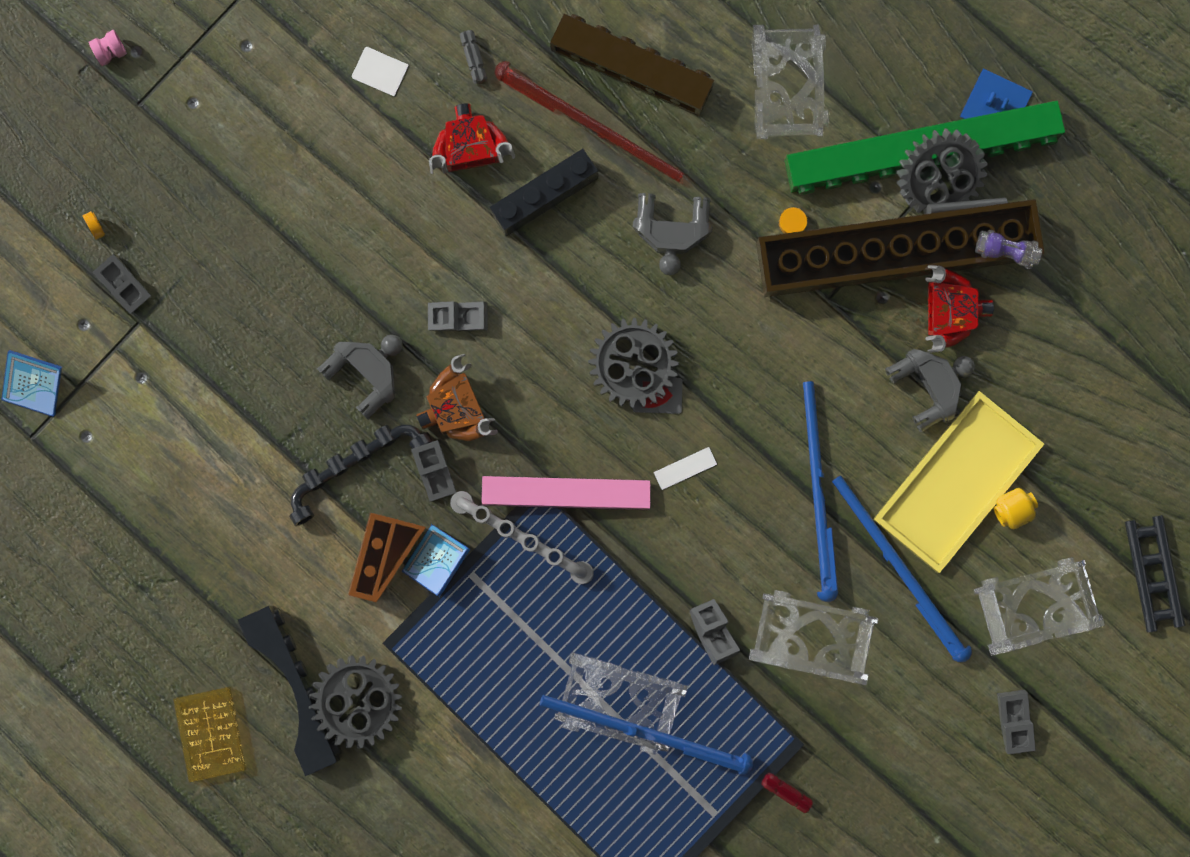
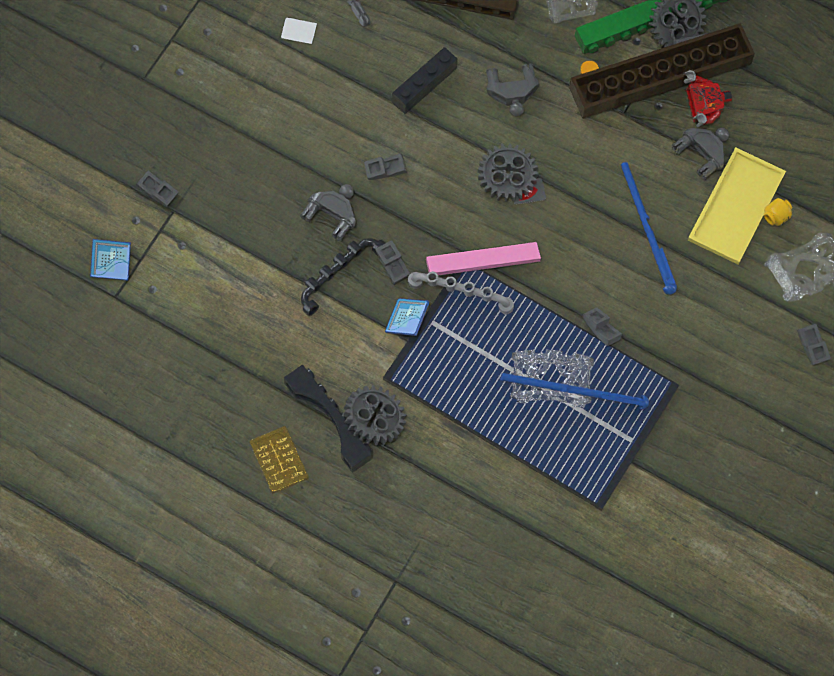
camera: 20 degrees left, 15 degrees down
light orange tile [82,211,105,240] -> none
bright pink wheel [89,30,127,66] -> none
dark orange wedge [348,513,426,602] -> none
dark orange torso [416,354,498,441] -> none
red torso [429,103,515,174] -> none
clear red bar [495,61,684,183] -> none
white sticker [654,447,717,490] -> none
clear fence [748,590,878,685] -> none
dark red axle [762,773,813,813] -> none
blue bar [832,475,972,663] -> none
clear piece [975,230,1042,269] -> none

